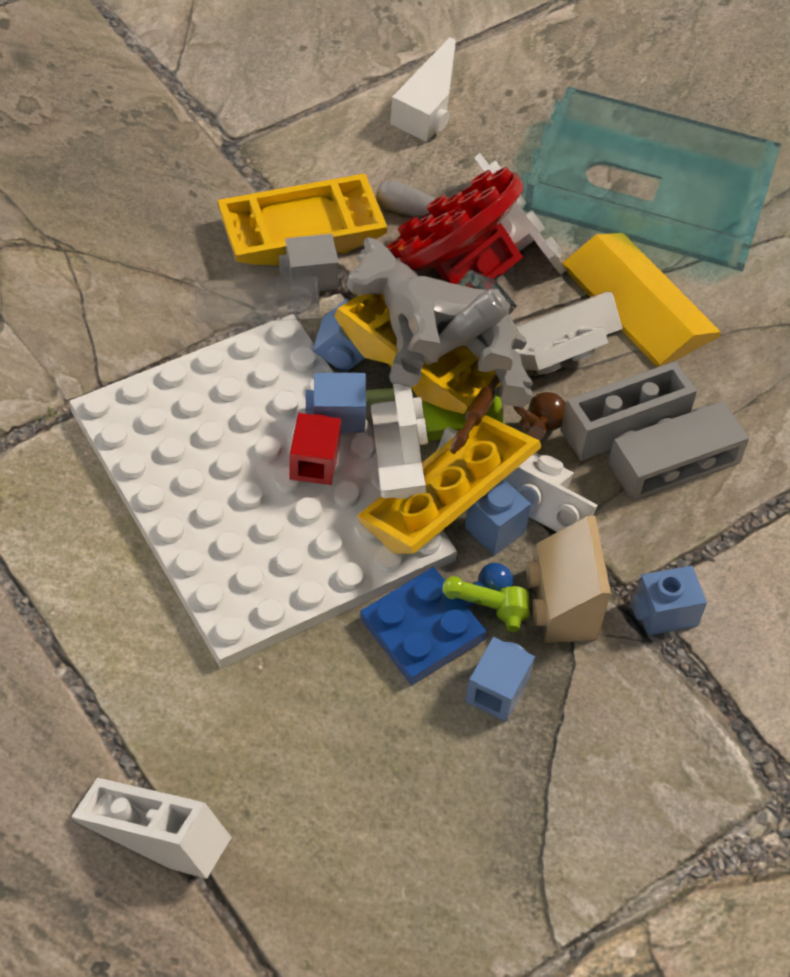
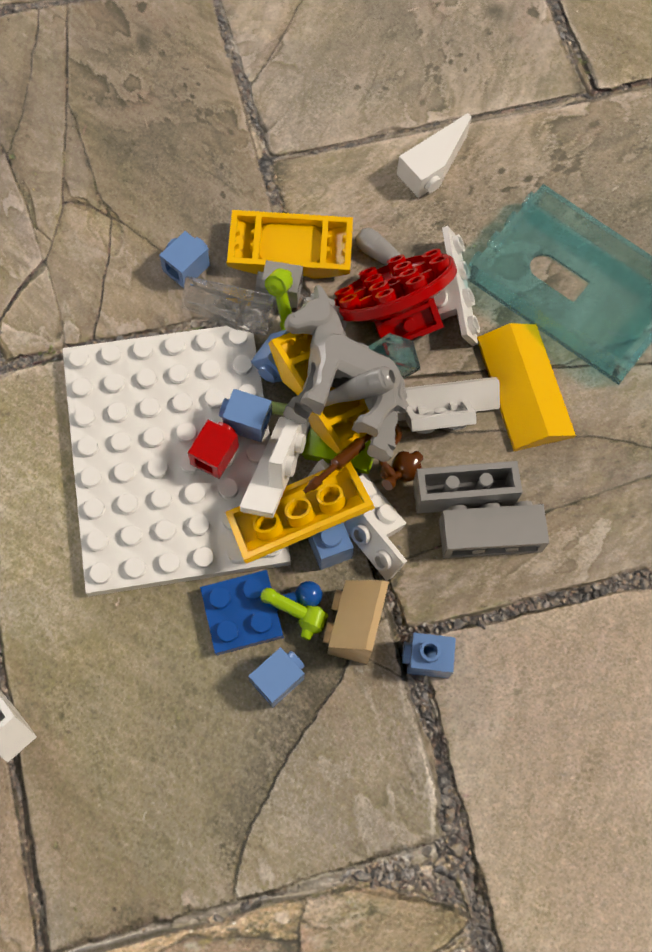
camera: 20 degrees right, 15 degrees up
none -> medium blue brick [159,231,210,289]
none -> lime piece [265,268,293,330]

